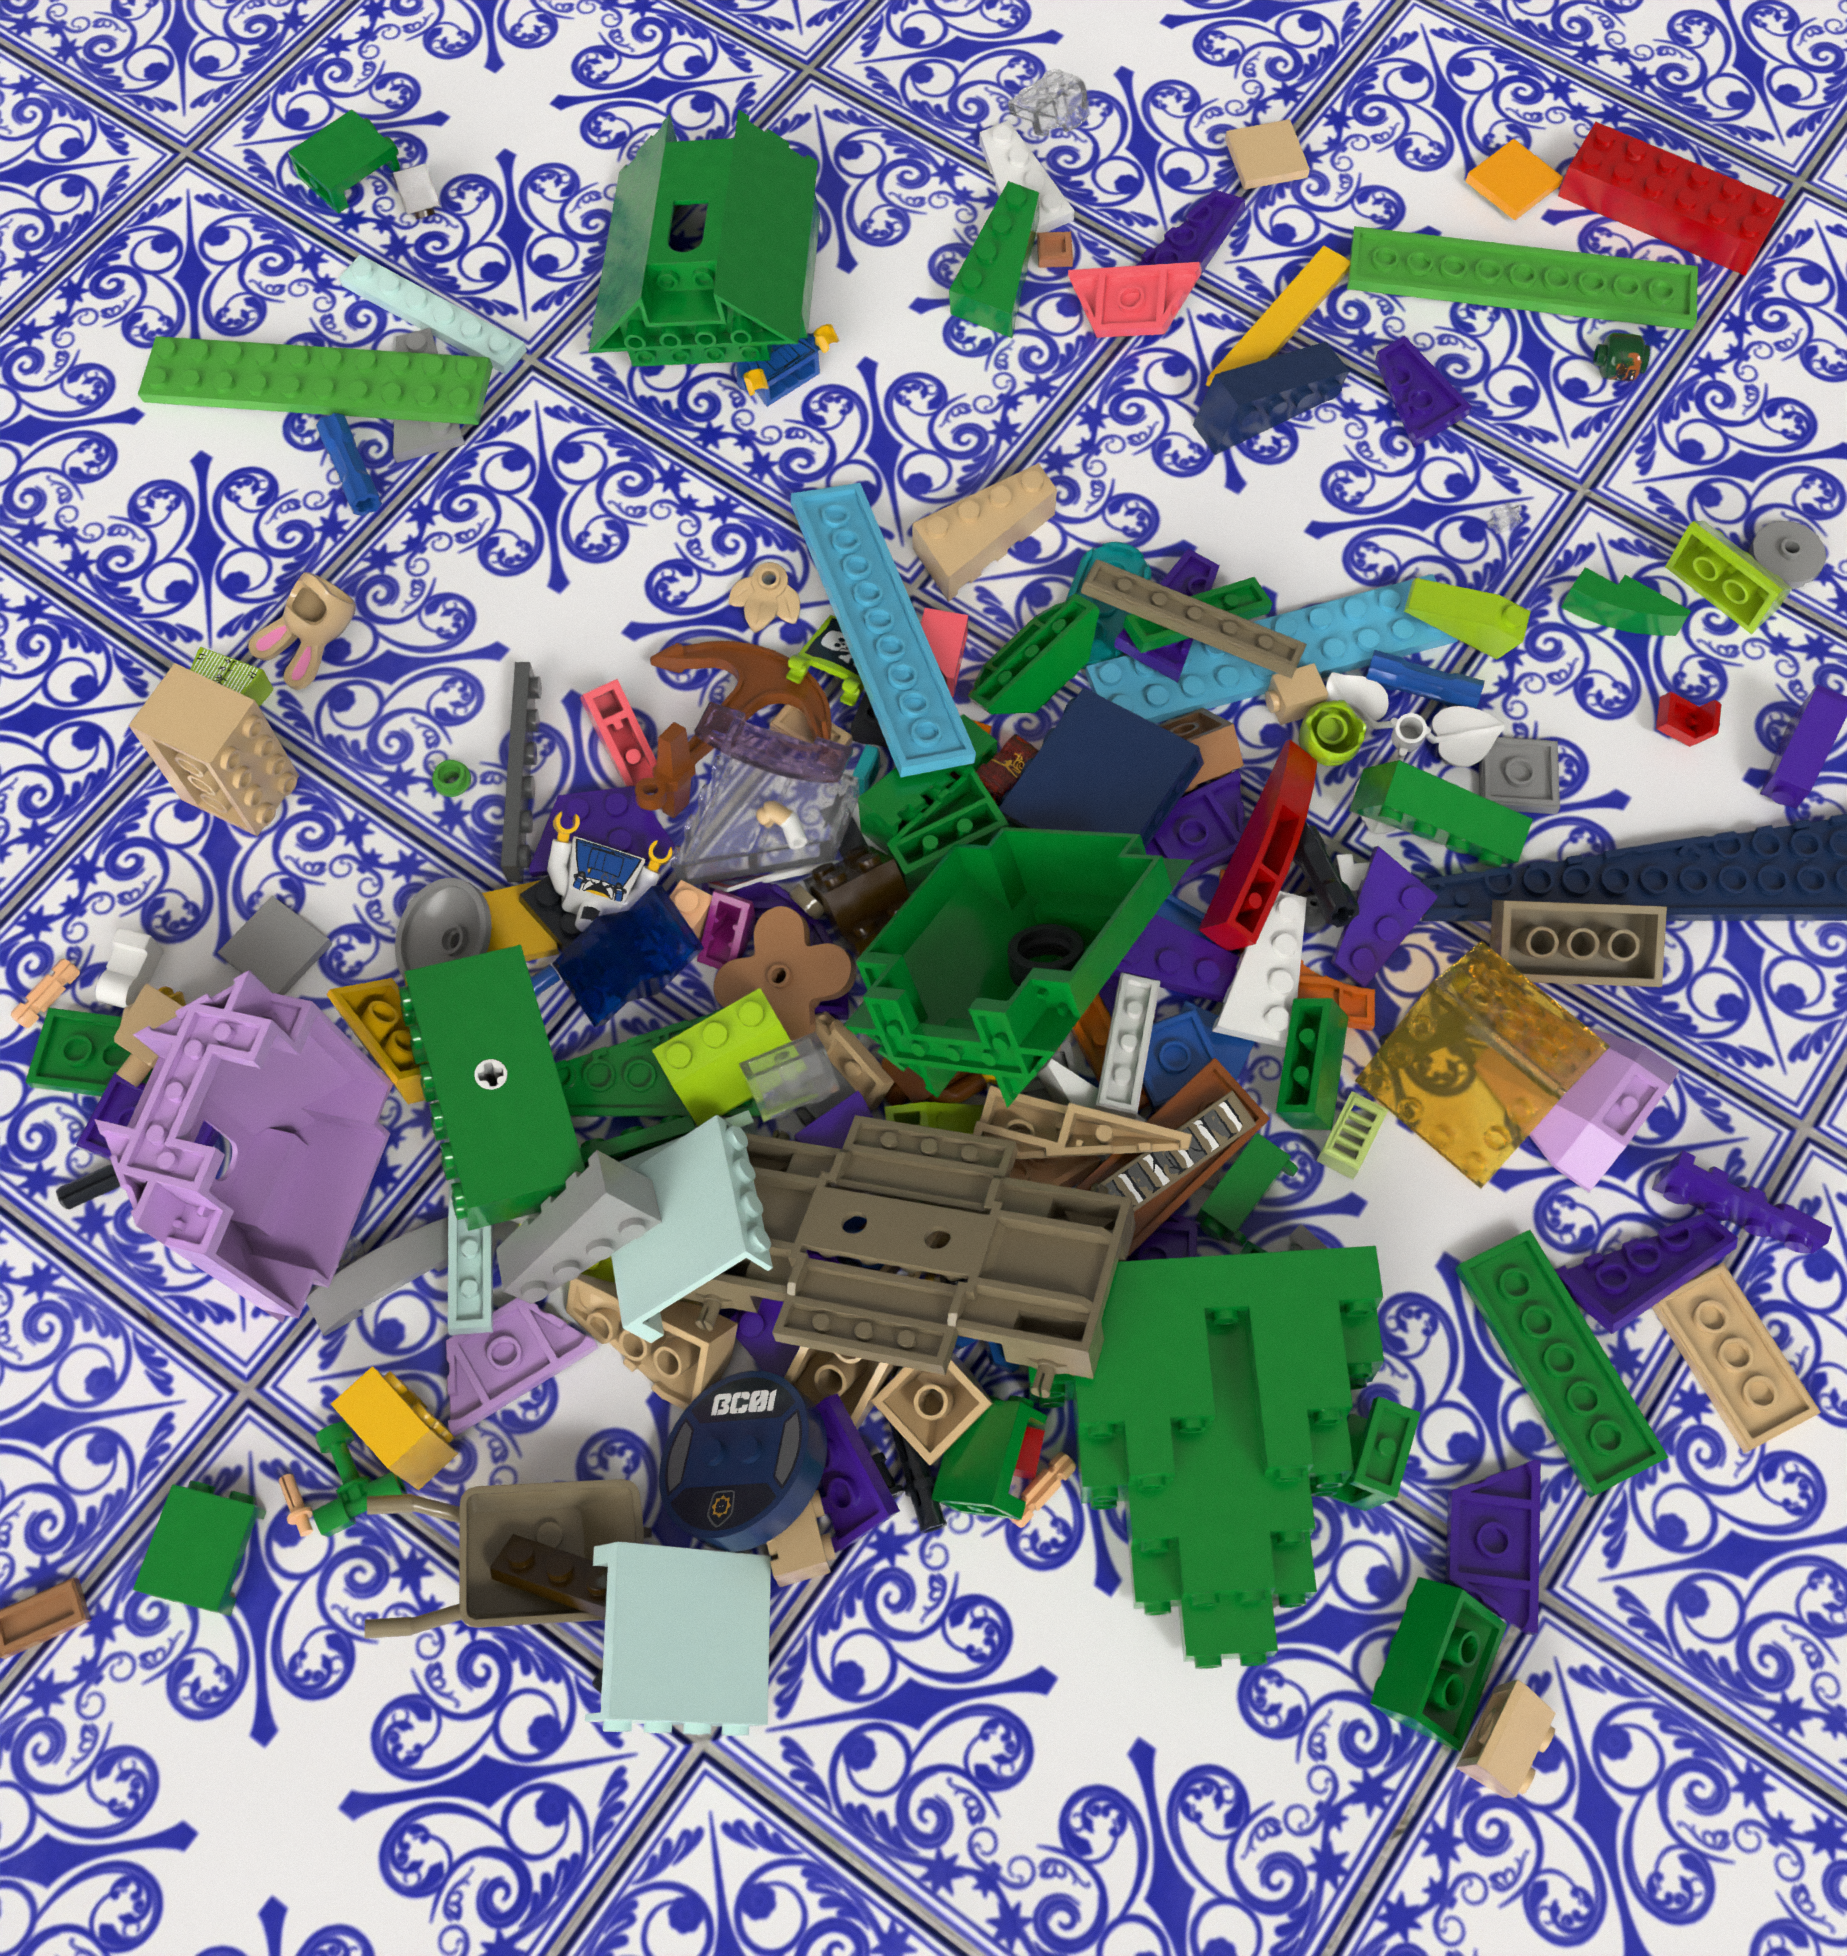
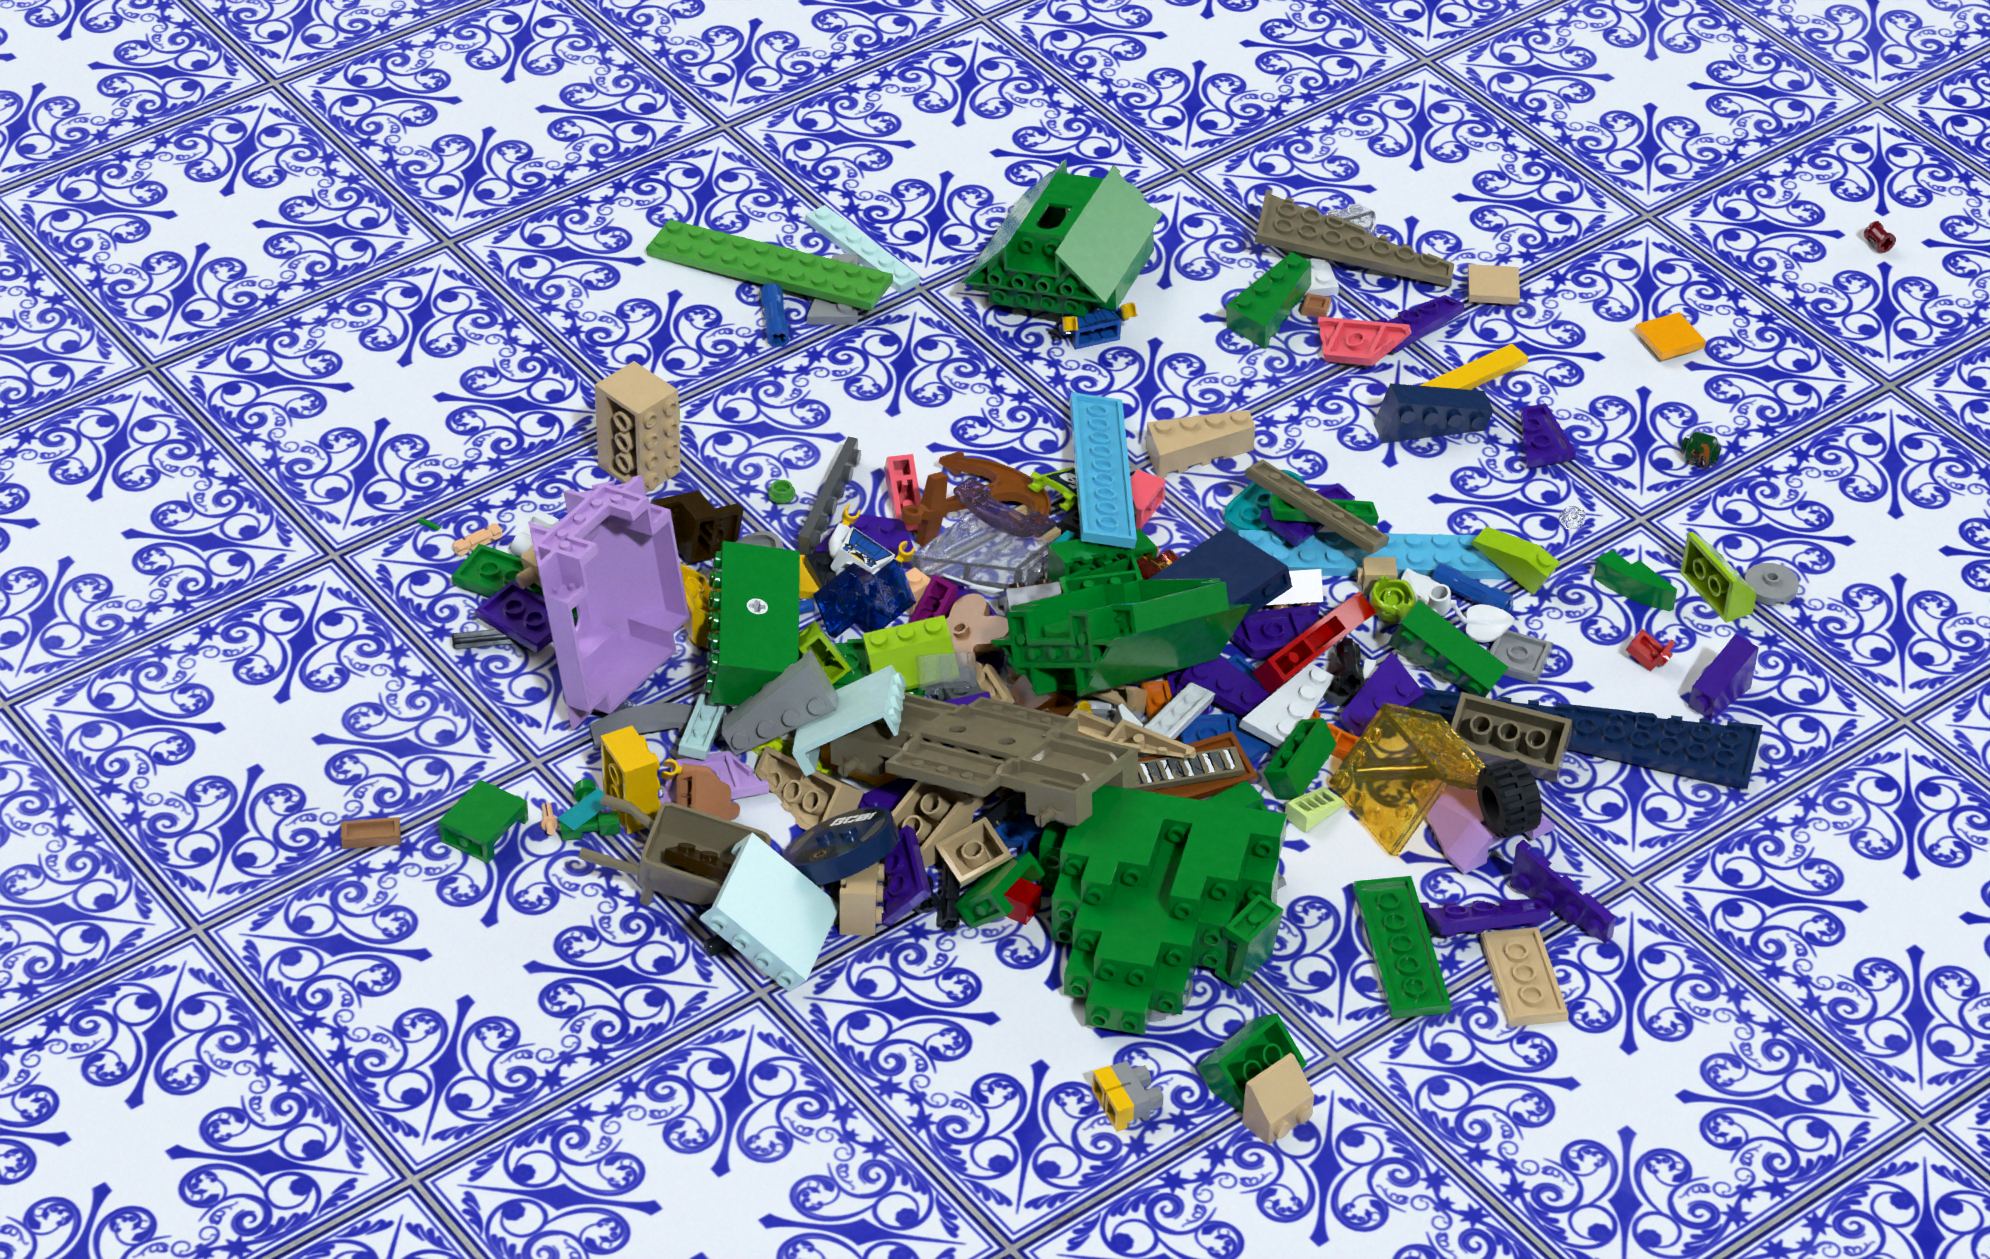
camera: 15 degrees right, 25 degrees down
tan piece [248,572,356,690] -> none
green panel [288,109,401,214] -> none
slope [391,163,440,219] -> none
tan plate [729,562,800,633] -> none
arm [756,801,808,849] -> none
dark tan tile [789,883,825,920] -> none
green wedge [968,593,1100,714] -> none
light nougat axle [1009,1451,1076,1528] -> none
bright green plate [1347,226,1698,330] -> none
dark purple wing [1445,1460,1541,1635] -> none
red brick [1558,122,1786,276] -> none
none -> teal sticker [557,788,606,831]
none -> dark brown bracket [651,490,744,564]
none -> nougat torso [660,759,740,821]
none -> lime torso [799,621,852,684]
none -> hips [1092,1061,1164,1132]
none -> dark tan wing [1255,189,1454,287]
none -> black tyre [1477,759,1542,839]

